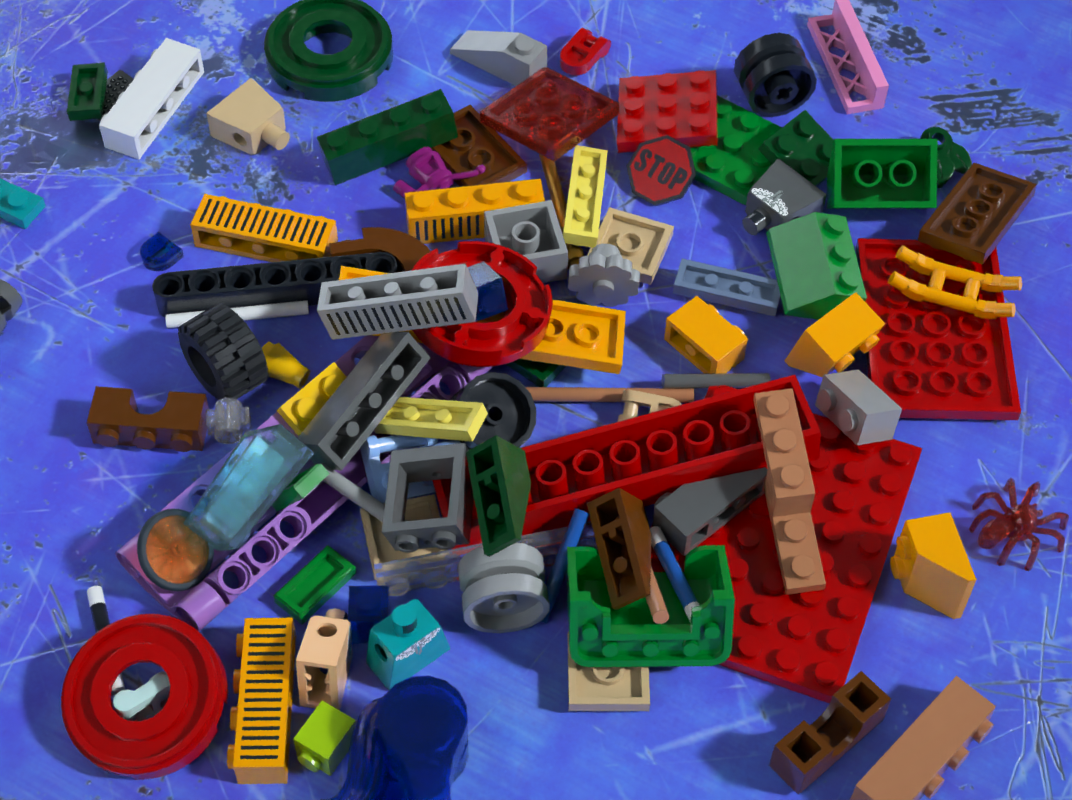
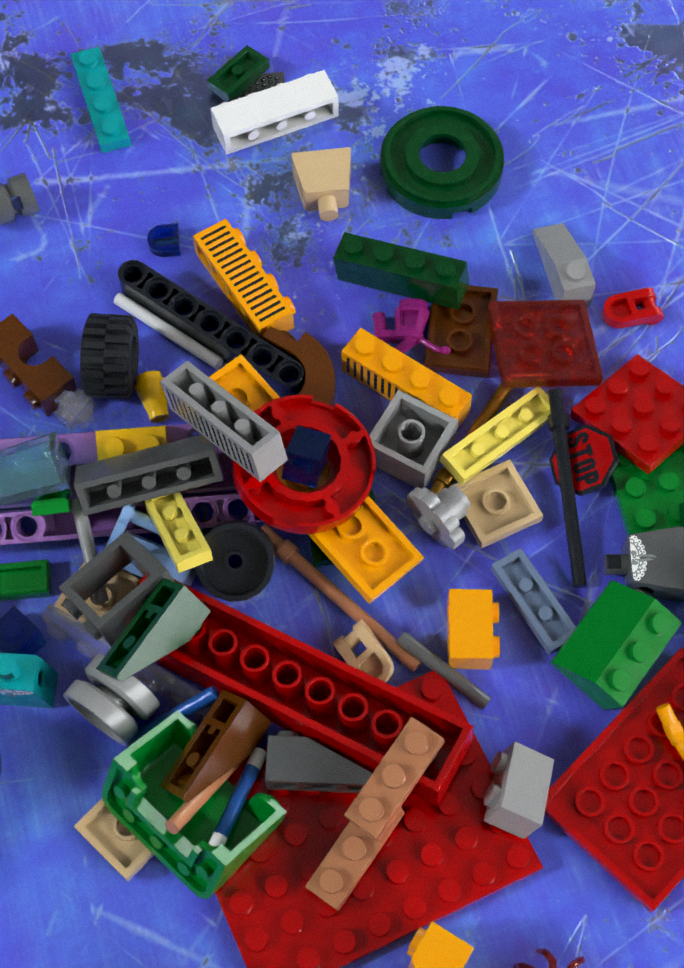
camera: 45 degrees right, 10 degrees up
light orange slope [784,292,885,377] -> none
none -> black bar [548,388,587,588]

